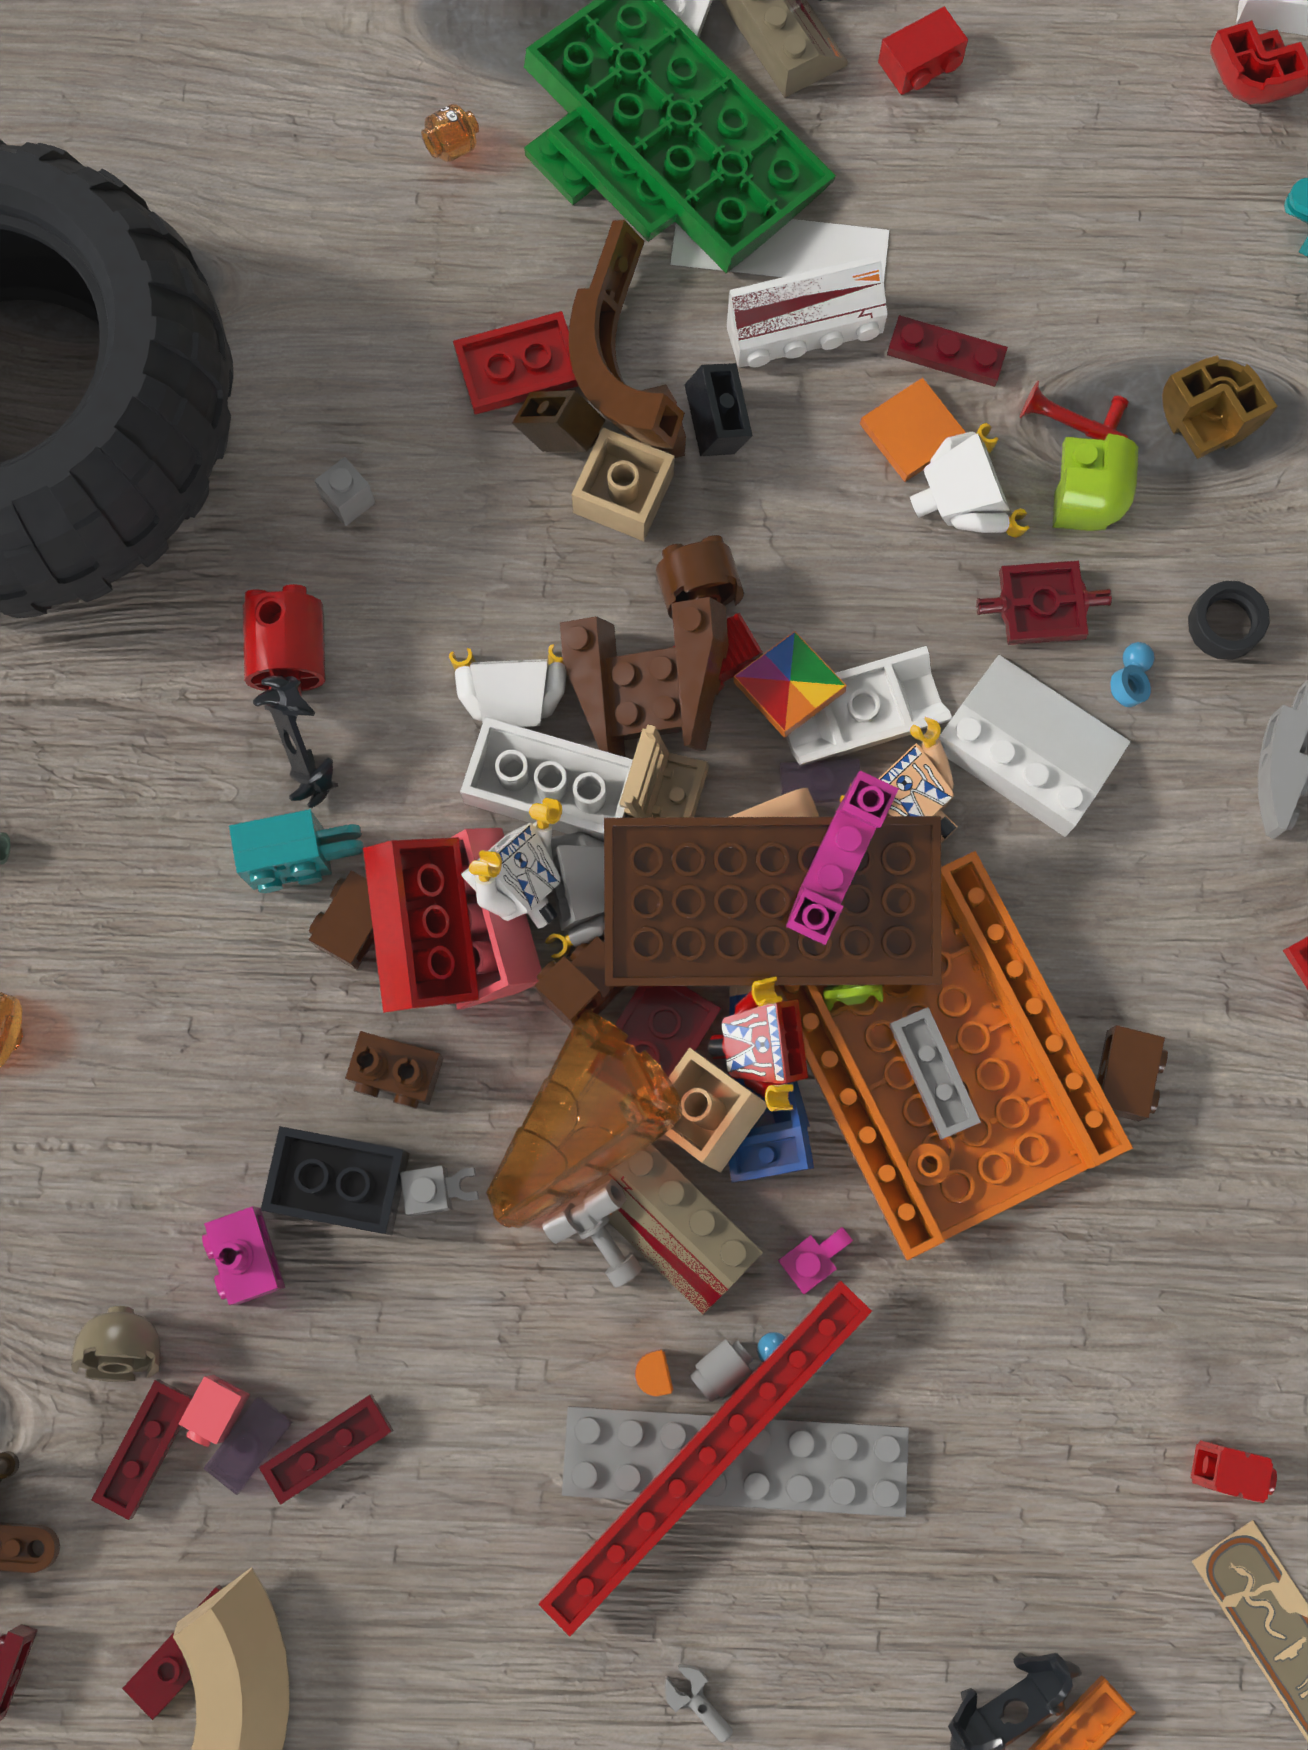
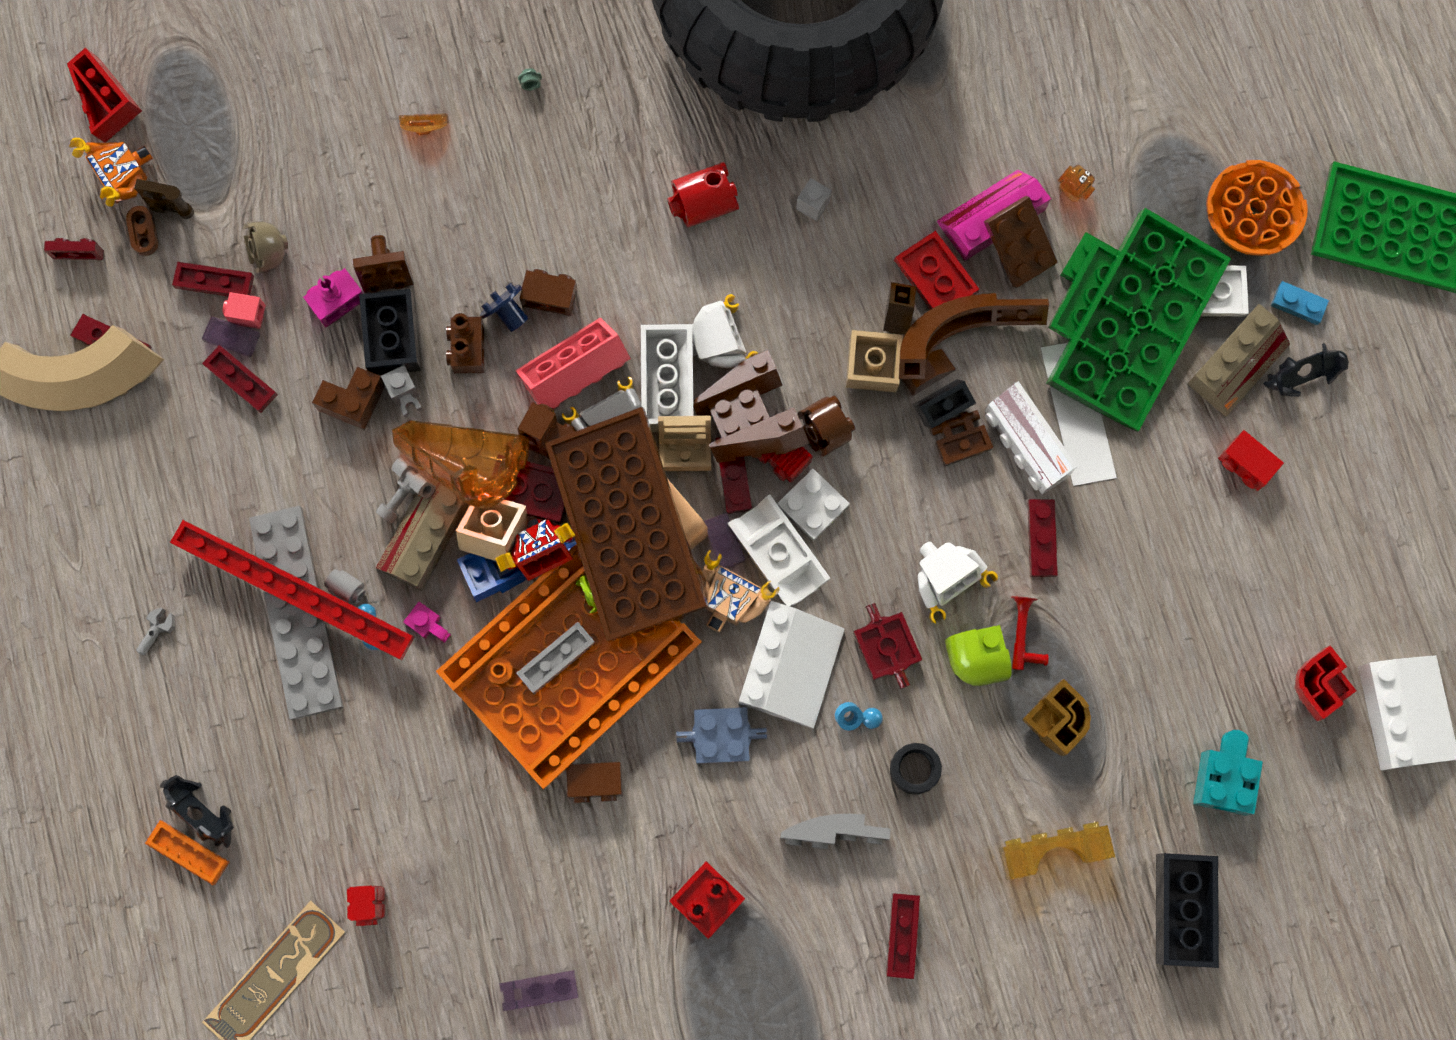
camera: 70 degrees right, 0 degrees up
teal brick [229,809,364,893] -> none
black piece [253,675,338,808] -> none
red brick [363,837,479,1013] -> none
torso [461,798,562,929] -> none
orange brick [635,1349,674,1396] -> none
tile [734,631,847,738] -> none
dark pink slope [786,770,899,945] -> none
orange tile [860,377,966,482] -> none
none -> reddish brown brick [312,367,385,430]
none -> reddish brown plate [353,235,414,293]
none -> dark blue piece [480,283,528,332]
none -> sand blue plate [676,707,767,763]
none -> dark red plate [715,437,752,514]
none -> white plate [777,469,850,541]
none -> reddish brown plate [929,410,993,467]
none -> dark pink slope [937,170,1051,261]
none -> reddish brown plate [984,196,1058,288]

